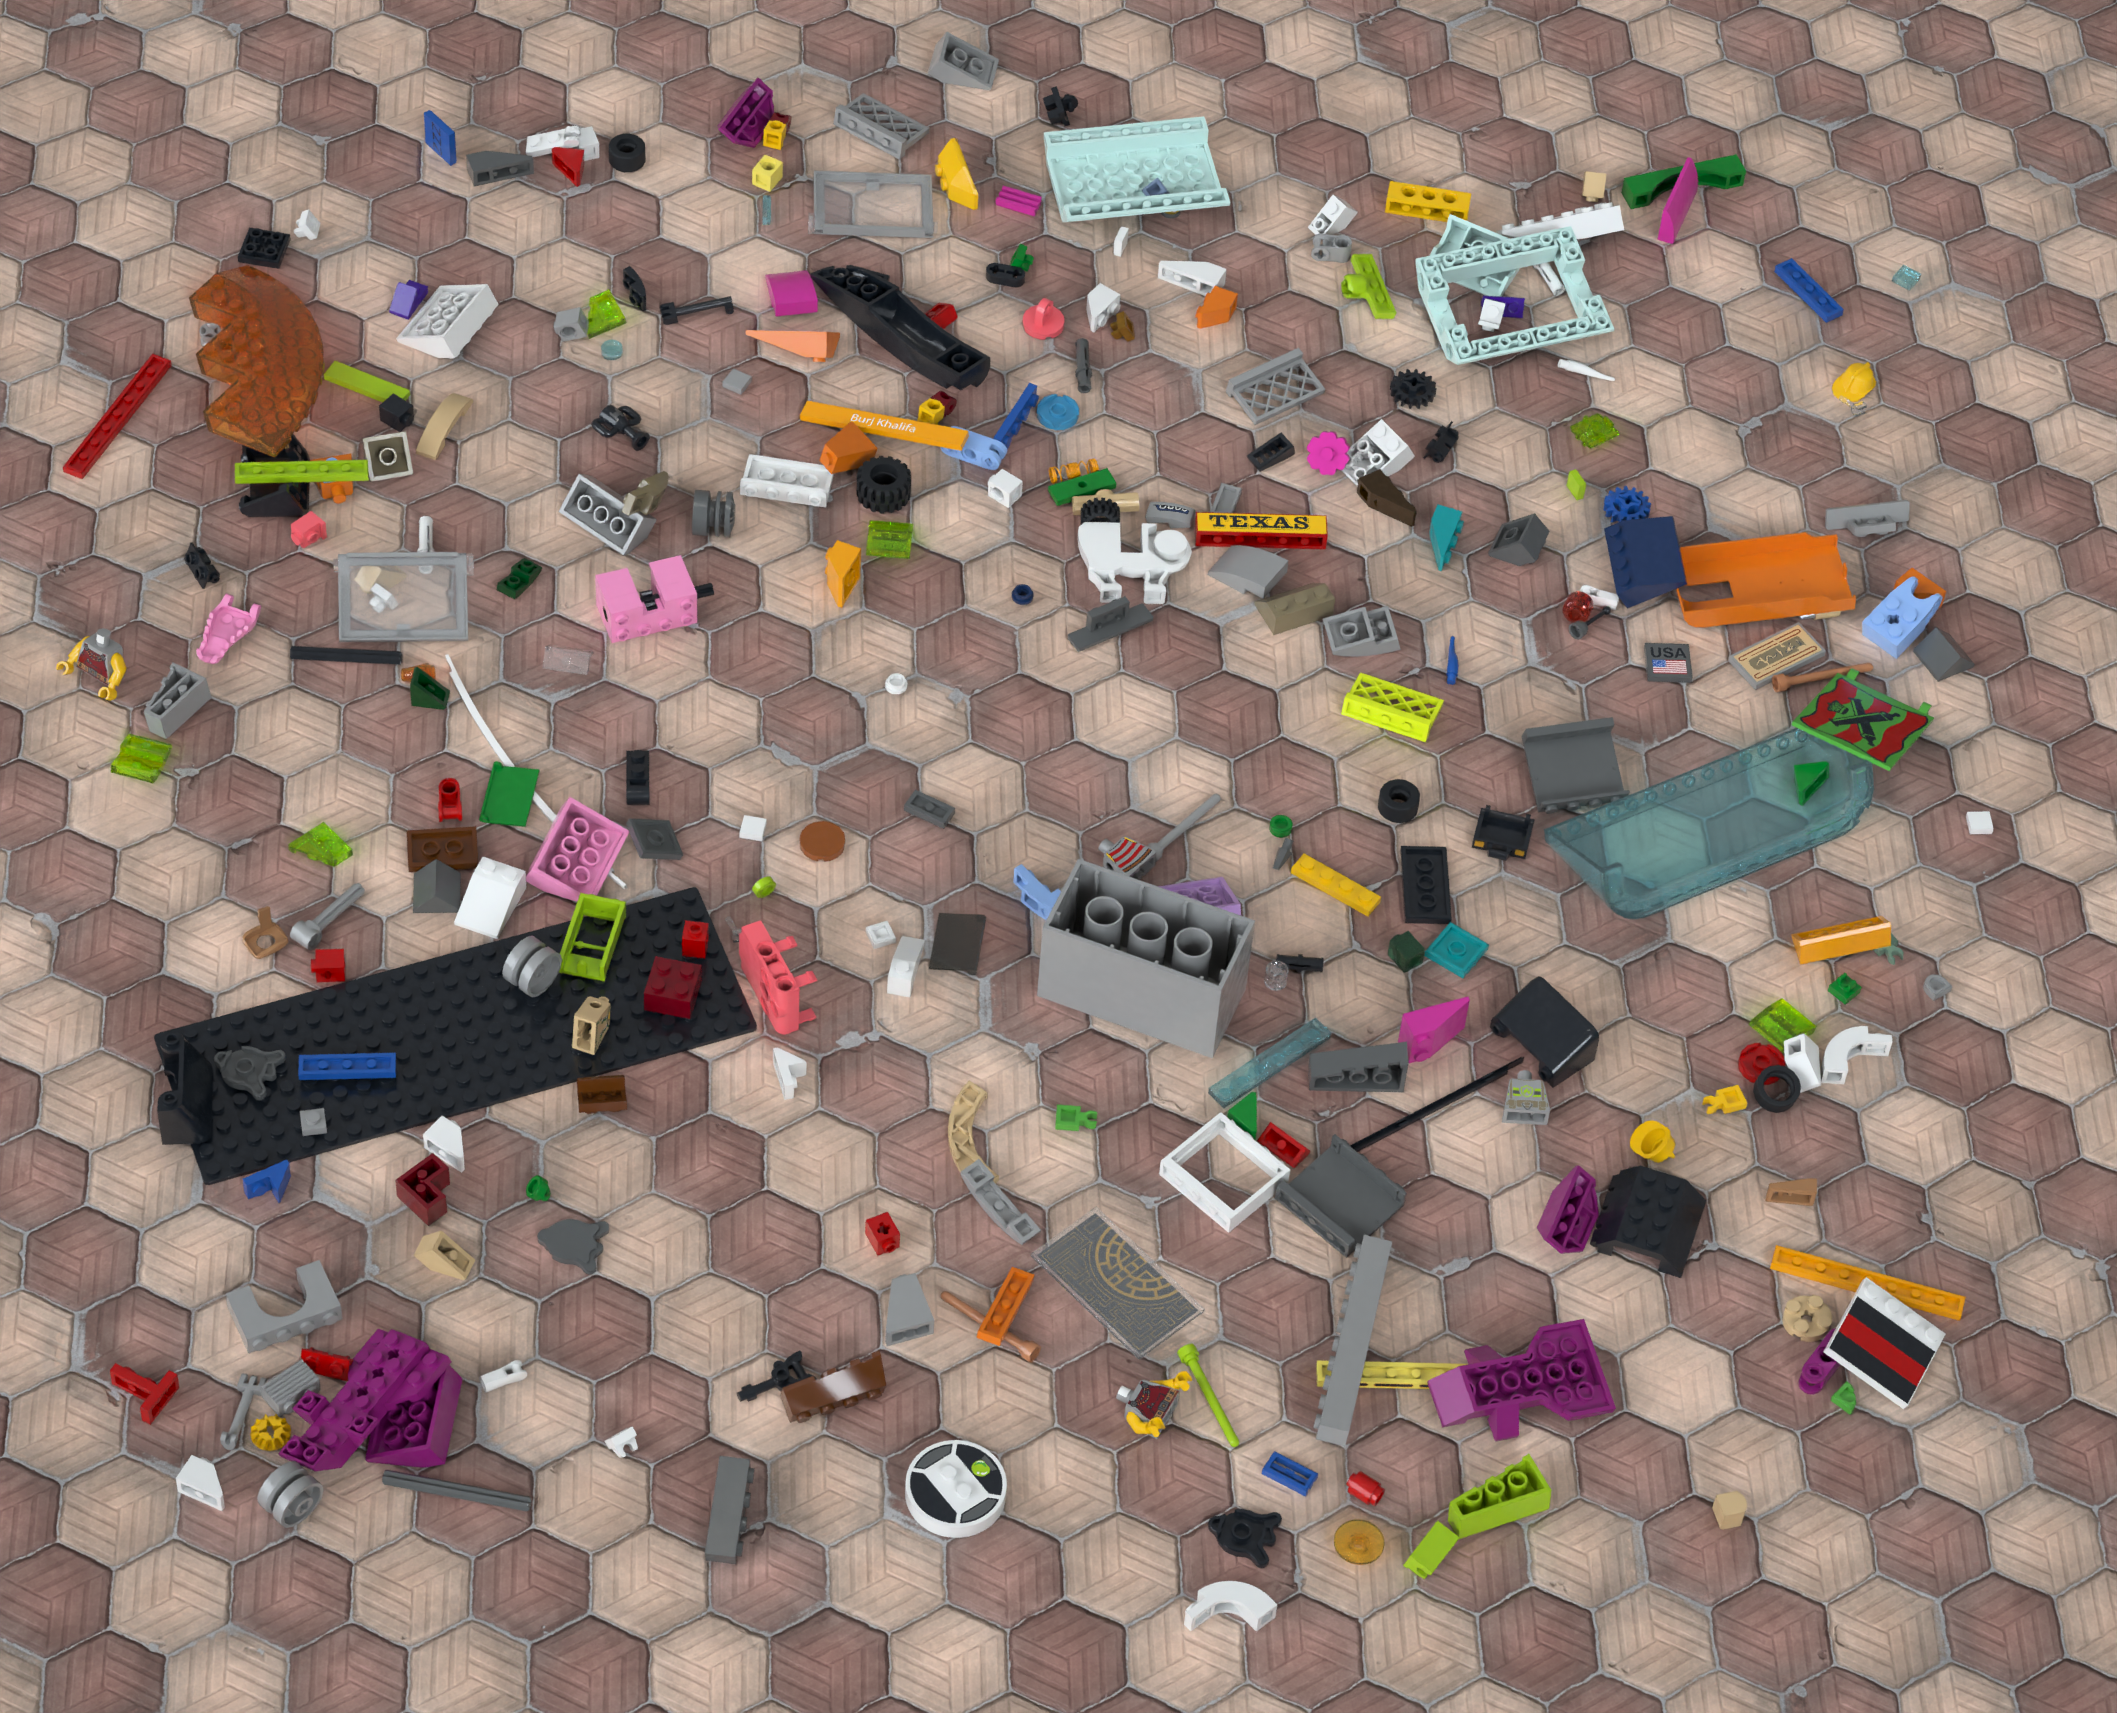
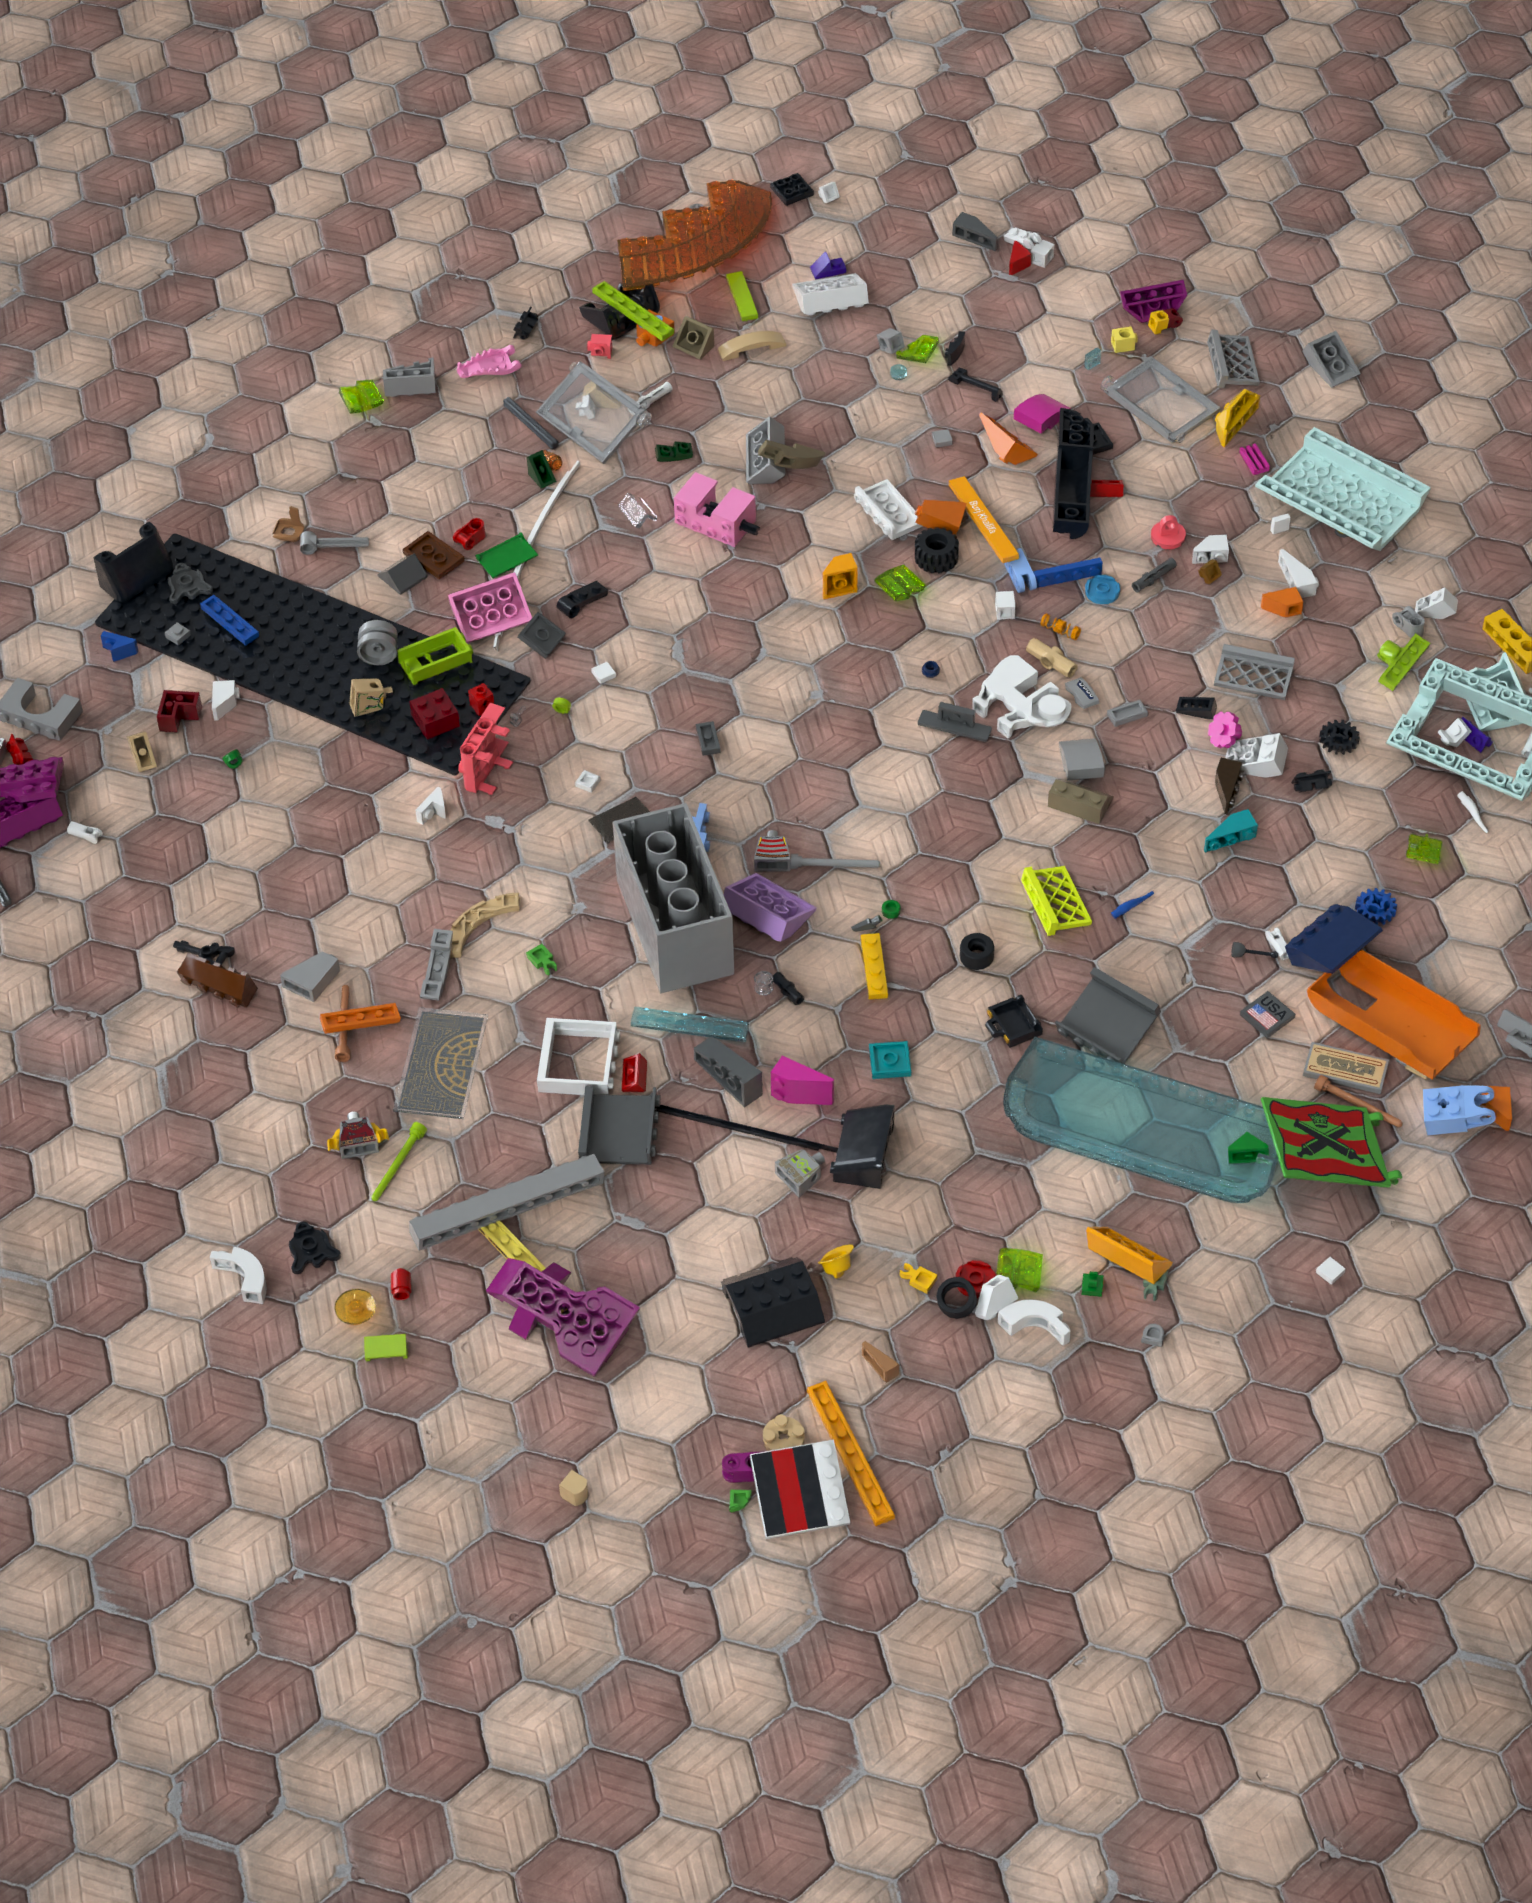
camera: 55 degrees right, 0 degrees up
torso [56,628,127,701] -> none
red tile [63,353,172,479] -> none
clear neon green wing [288,822,353,867] -> none
red brick [311,949,345,983] -> none
black brick [379,394,414,432] -> none
blue tile [424,110,457,166] -> none
white slope [454,857,526,939] -> none
dark grey tile [537,1219,609,1275] -> none
reddish brown bracket [577,1075,627,1114] -> none
black piece [591,405,650,451] -> none
white tile [605,1427,638,1458] -> none
black tyre [609,133,646,173] -> none
dark grey wheel [692,490,736,538] -> none
dark grey wedge [705,1456,755,1564] -> none
dark orange tile [799,821,845,862] -> none
red brick [865,1212,900,1256] -> none
white plate [885,673,908,694] -> none
white slope [887,936,925,997] -> none
piece [905,1440,1007,1538] -> none
yellow leg [917,391,957,425] -> none
black beam [986,263,1025,288] -> none
green tile [1009,243,1034,271] -> none
black hips [1043,86,1078,127] -> none
green tile [1048,468,1117,506] -> none
black tyre [1081,497,1120,525] -> none
sand blue slope [1142,178,1170,196] -> none
brick [1194,512,1328,549] -> none
green slope [1227,1092,1257,1140] -> none
blue tile [1262,1451,1318,1497] -> none
light grey slope [1323,606,1401,657] -> none
clear green brick [1388,931,1425,973] -> none
black tile [1400,846,1452,924] -> none
lime wedge [1448,1454,1552,1539] -> none
dark grey slope [1488,513,1550,566] -> none
magenta wedge [1536,1165,1599,1254] -> none
clear red head [1562,591,1593,623] -> none
lime tile [1566,469,1586,500] -> none
dark grey slope [1913,627,1975,682] -> none

